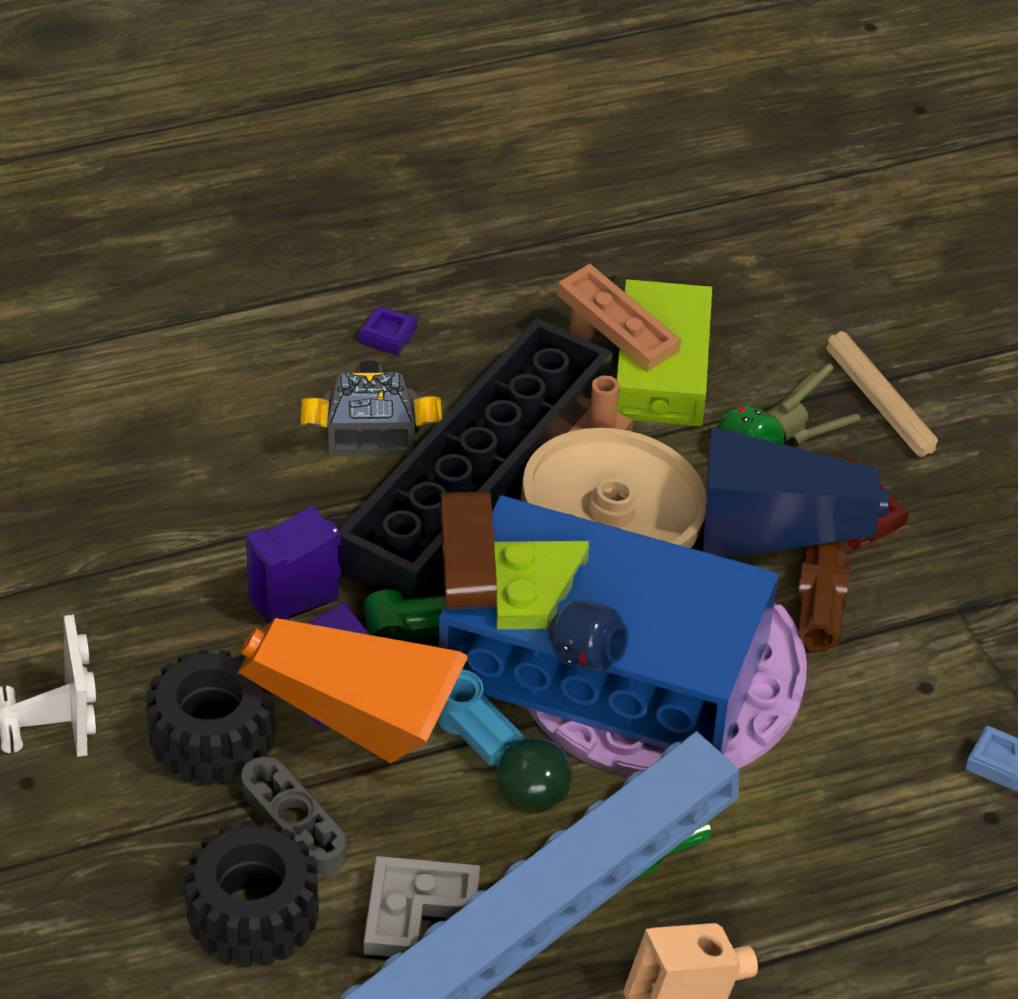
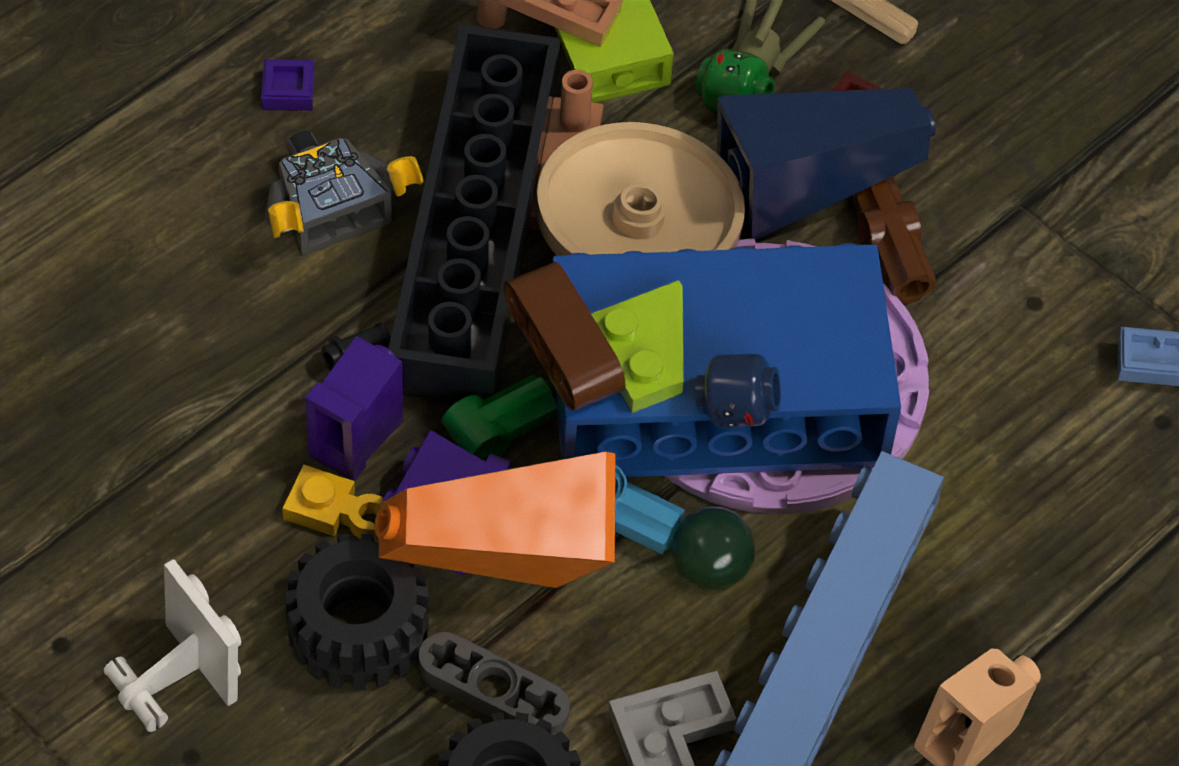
camera: 25 degrees left, 10 degrees up
none -> yellow plate [282,465,383,540]

